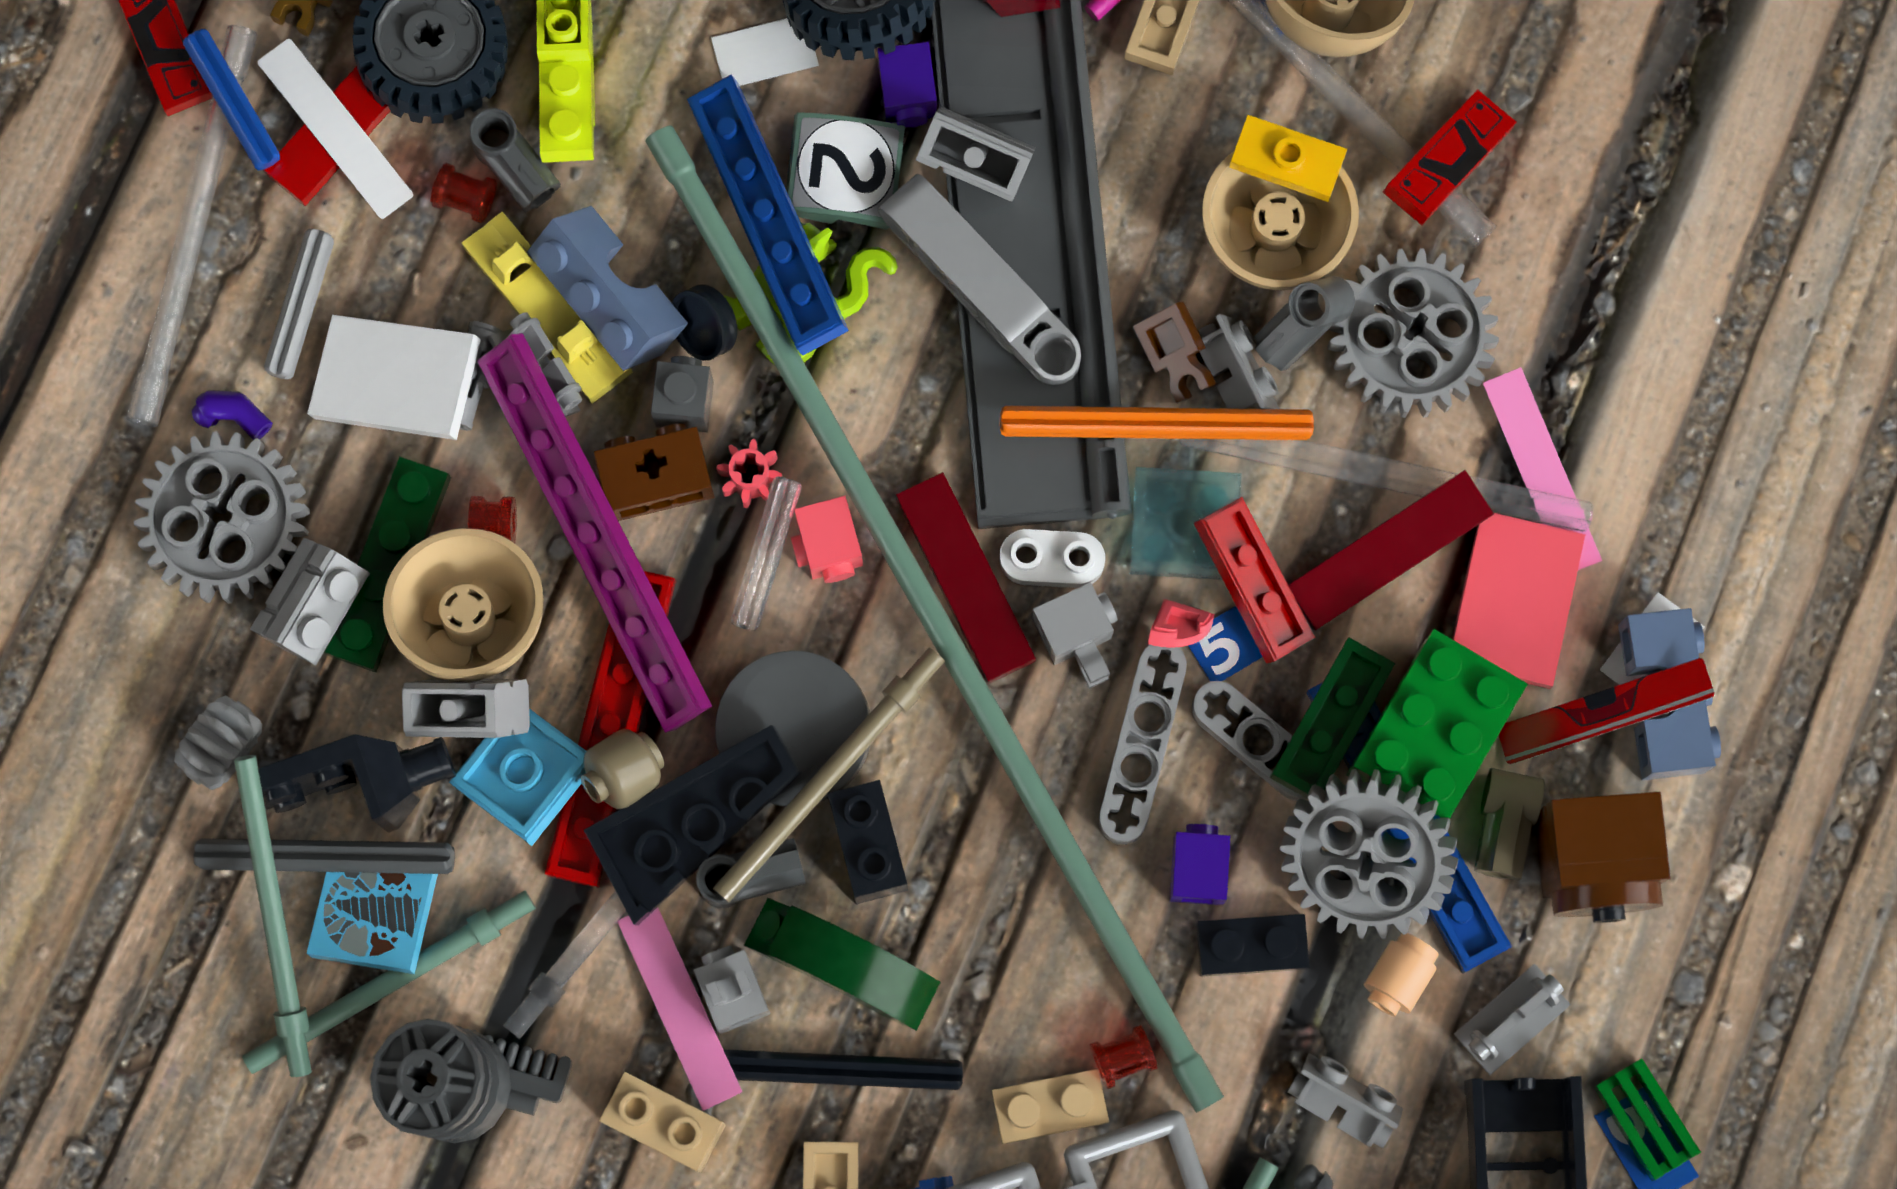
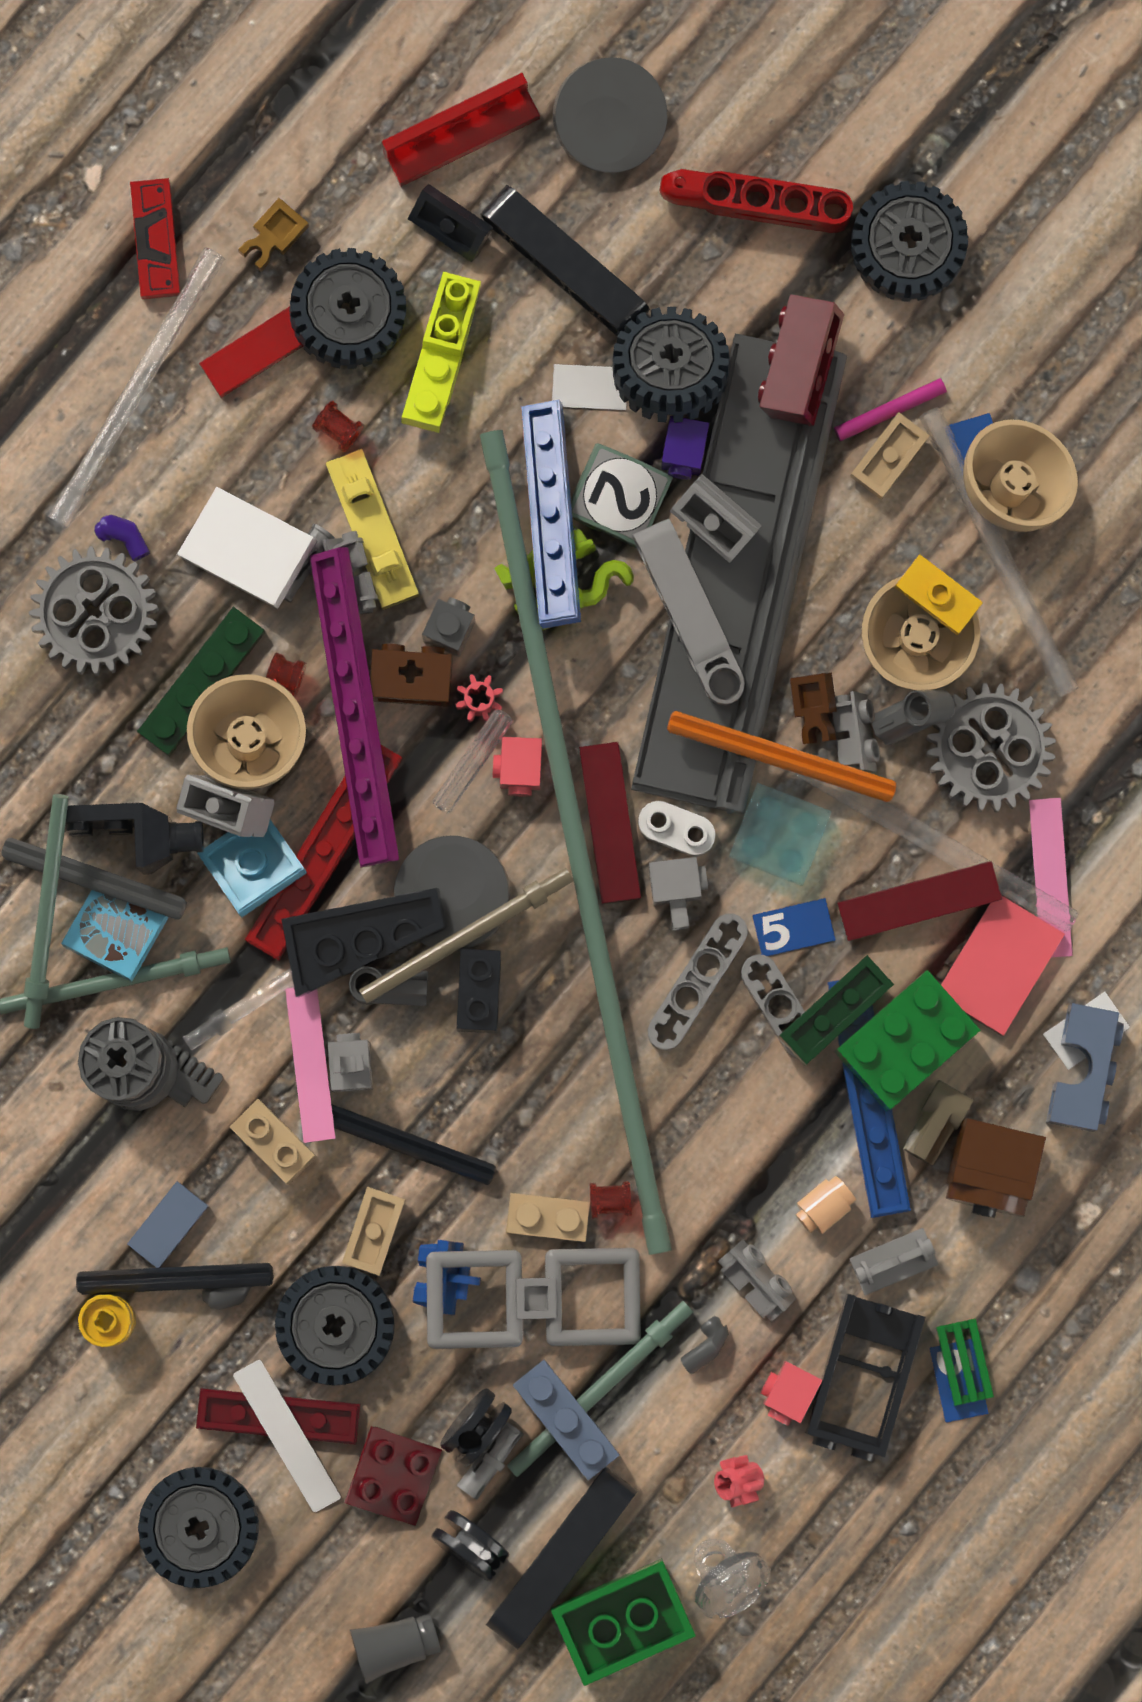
camera: 20 degrees right, 5 degrees up
light grey gear [174,695,263,790] -> none
blue axle [183,29,280,171] -> none
light grey brick [250,538,370,665] -> none
white sticker [258,39,413,219] -> none
light grey axle [264,229,334,380] -> none
dark grey piece [470,108,561,213] -> none
sand blue arch [527,206,688,371] -> none
dark tan head [581,729,664,809] -> none
black piece [672,284,737,361] -> none
dark green arch [744,898,941,1031] -> none
coral tile [1148,599,1215,648] -> none
dark purple brick [1169,824,1231,906] -> none
red tile [1193,497,1315,664] -> none
black plate [1196,914,1310,977] -> none
light grey gear [1280,769,1458,939] -> none
red tile [1383,89,1517,225] -> none
red sticker [1499,658,1715,765] -> none

